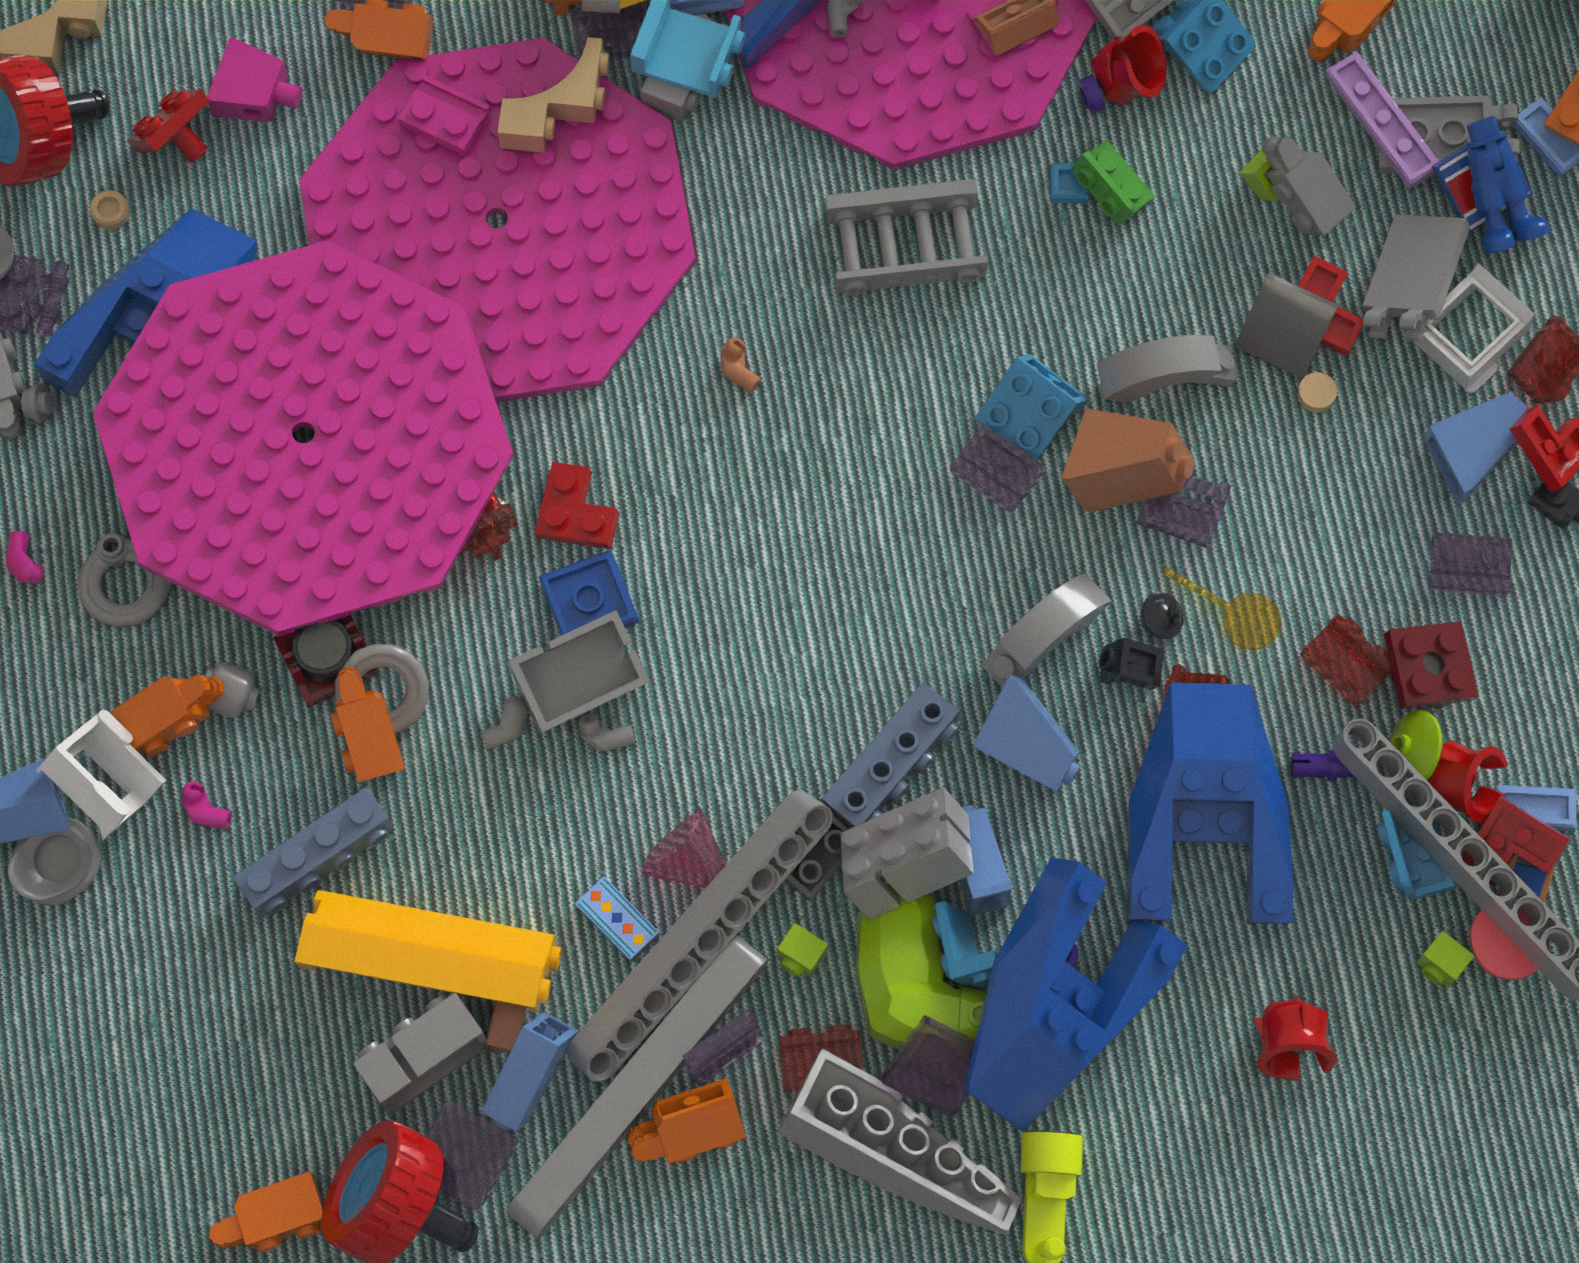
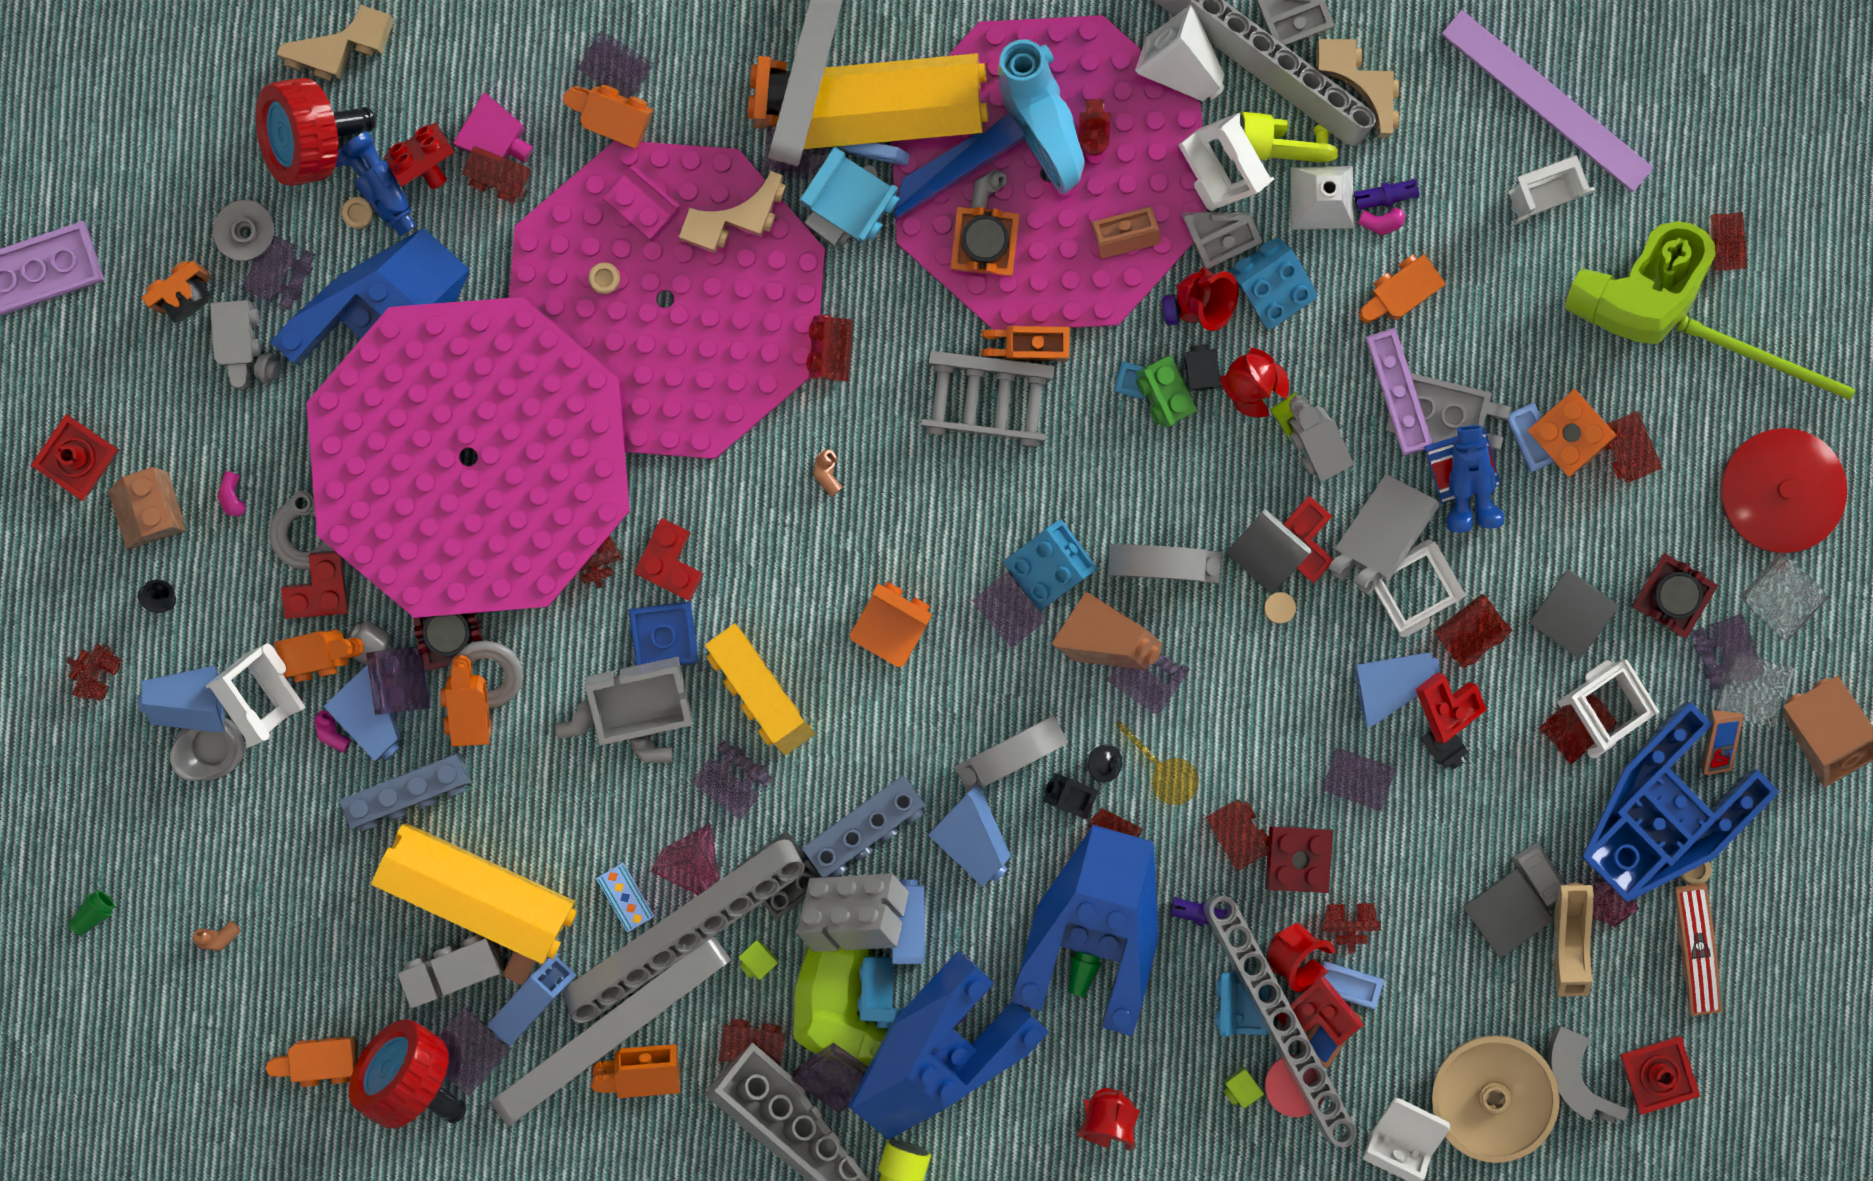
camera: 20 degrees right, 15 degrees up
clear purple plate [682,1009,764,1086] -> none
lime dish [1388,710,1442,780] -> none
none -> nougat arm [192,920,241,951]
none -> red plate [281,551,349,619]
none -> medium blue slope [323,663,402,761]
none -> blue piece [335,131,416,237]
none -> clear purple plate [366,647,430,715]
none -> clear red bracket [462,146,531,204]
none -> tan tile [589,262,621,295]
none -> clear purple plate [692,740,773,820]
none -> yellow wedge [705,623,815,756]
none -> clear red bracket [807,314,852,382]
none -> orange bracket [850,582,933,667]
none -> piece [950,207,1020,277]
none -> orange hinge [981,326,1070,362]
none -> green cone [1068,951,1102,997]
none -> black brick [1184,344,1221,392]
none -> red helmet [1220,347,1289,417]
none -> clear red hips [1321,903,1381,954]

